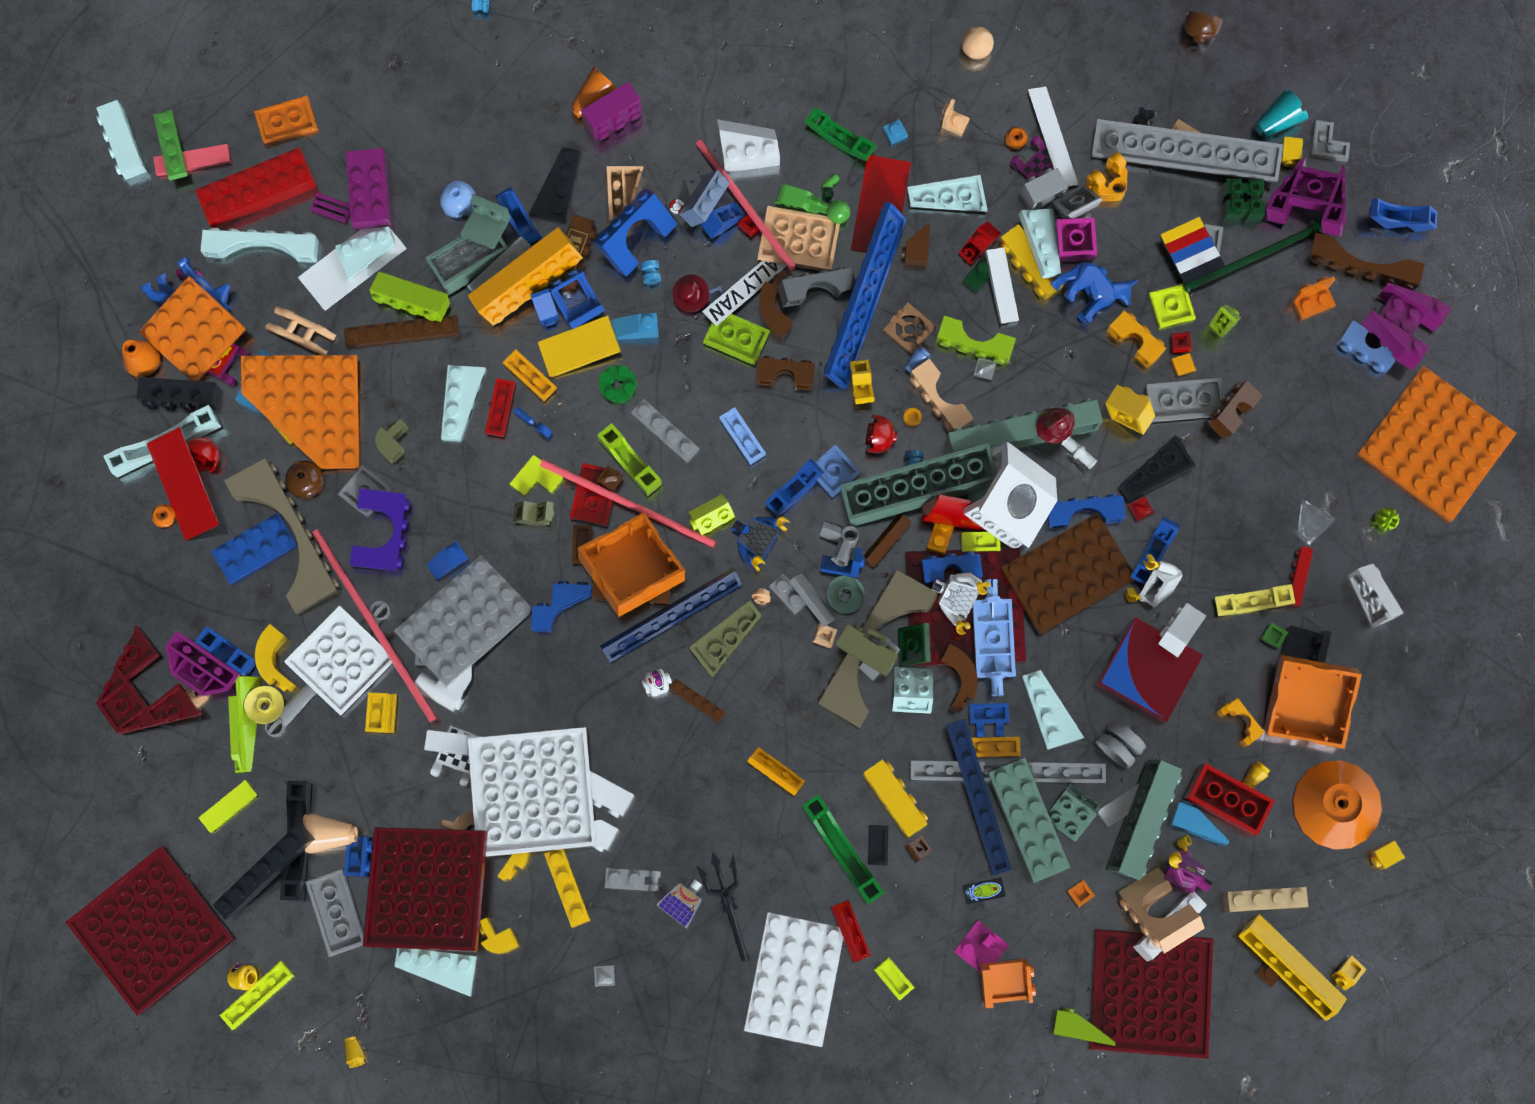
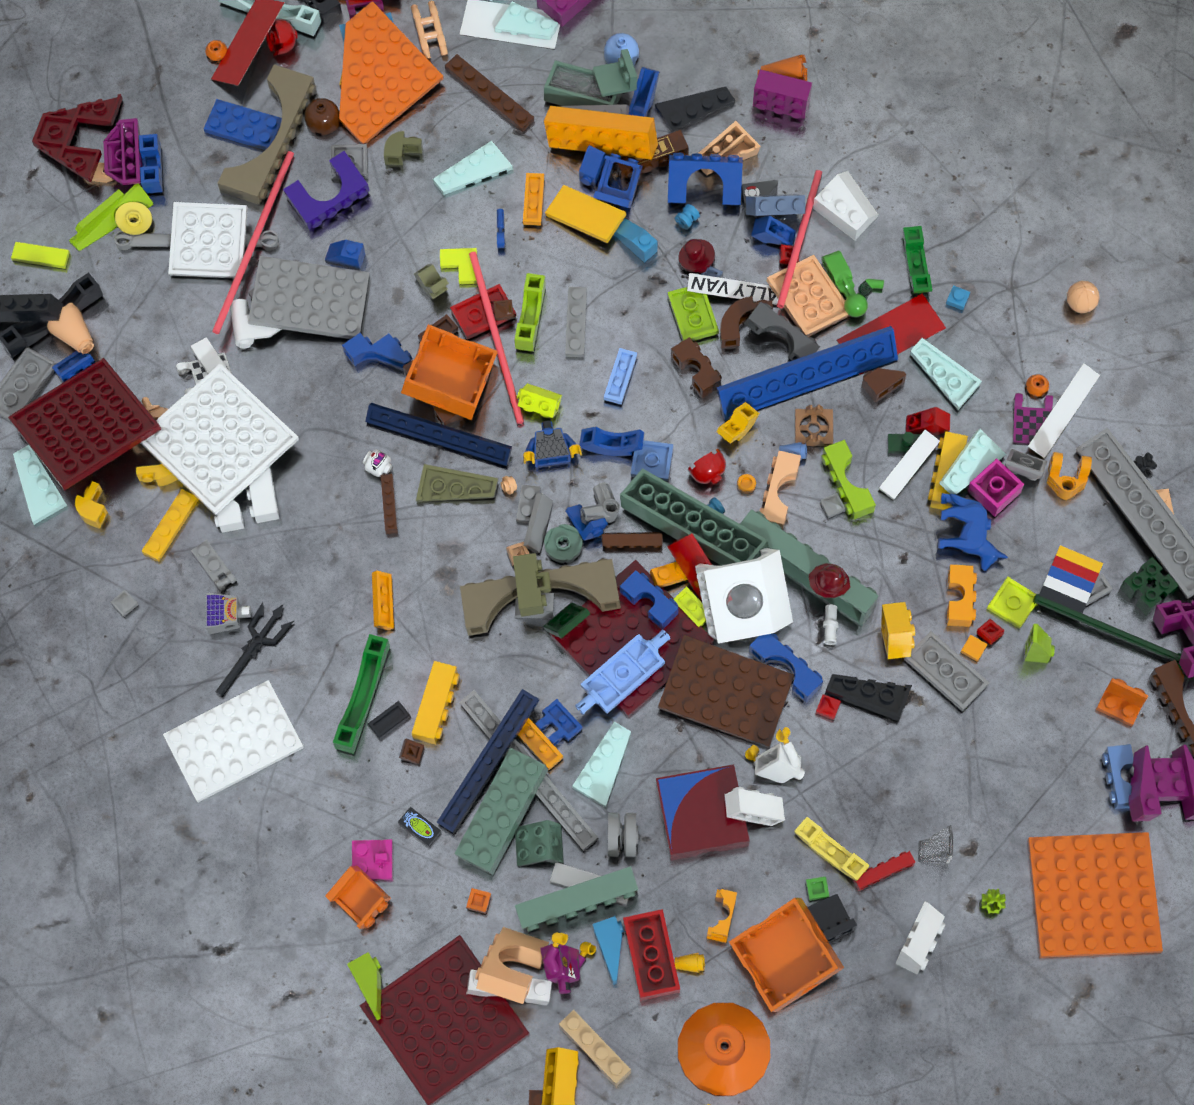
camera: 55 degrees right, 10 degrees down
yellow arch [255,624,297,692] -> none
yellow plate [365,692,397,733] -> none
lime brick [369,272,450,322] -> none
red plate [485,378,516,437] -> none
green plate [598,365,637,404] -> none
red plate [831,900,871,963] -> none
neon yellow tile [874,957,915,1001] -> none
light aqua bracket [892,667,933,714] -> none
torso [932,573,991,635] -> none
reddish brown arch [939,643,978,713] -> none
light nougat bracket [940,99,970,137] -> none
light grey brick [1019,168,1068,210] -> none
blue arch [1131,516,1181,585] -> none
reddish brown arch [1207,380,1263,439] -> none

